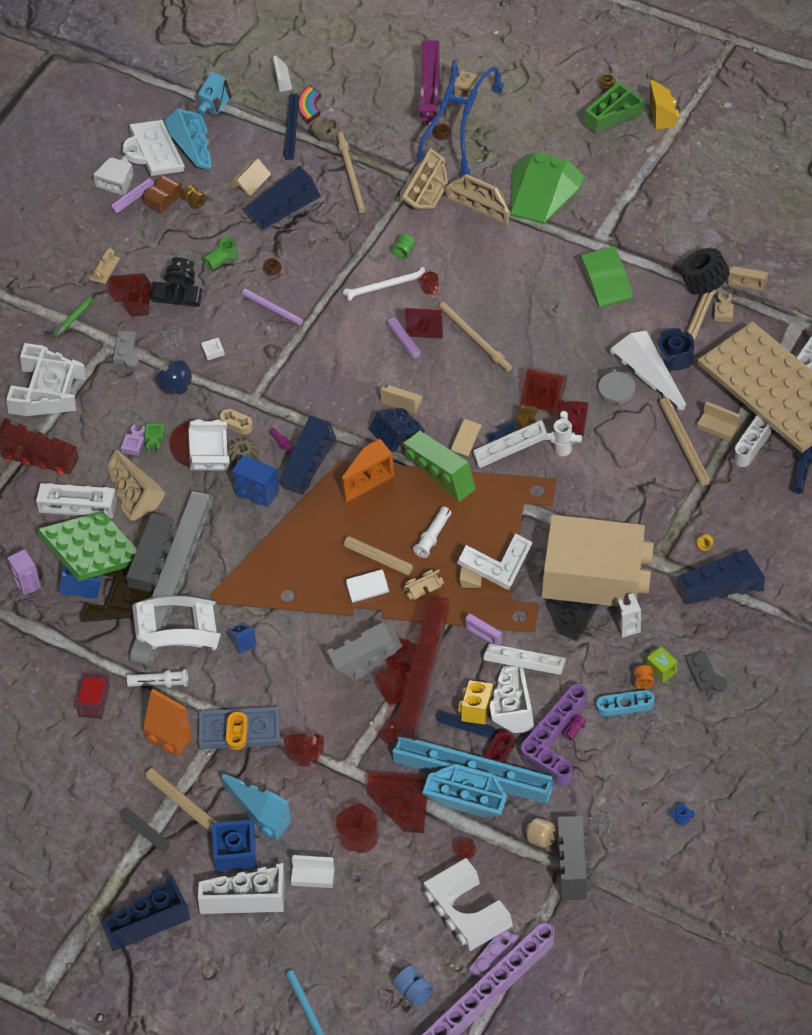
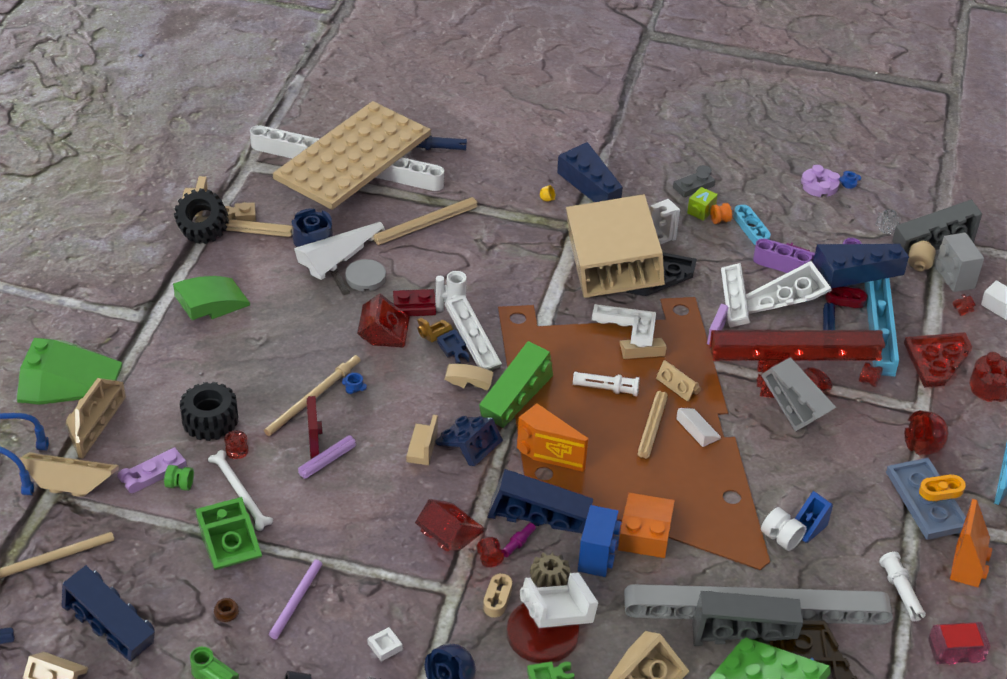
camera: 110 degrees left, 10 degrees down
white wedge [132,595,221,650] -> none
medium azure wedge [422,764,507,818] -> none
yellow brick [458,680,493,724] -> none
tan panel [697,402,740,442] -> none
none -> lavender plate [117,447,187,493]
none -> black tyre [180,382,238,441]
none -> bright green slope [195,497,262,570]
none -> blue plate [342,373,367,394]
none -> clear red slope [415,499,486,551]
none -> clear red wheel [476,537,504,567]
none -> orange slope [618,493,675,558]
none -> white wheel [761,507,806,551]
none -> lavender plate [801,165,840,197]
none -> dark blue wedge [813,244,909,289]
none -> light grey brick [935,232,984,292]

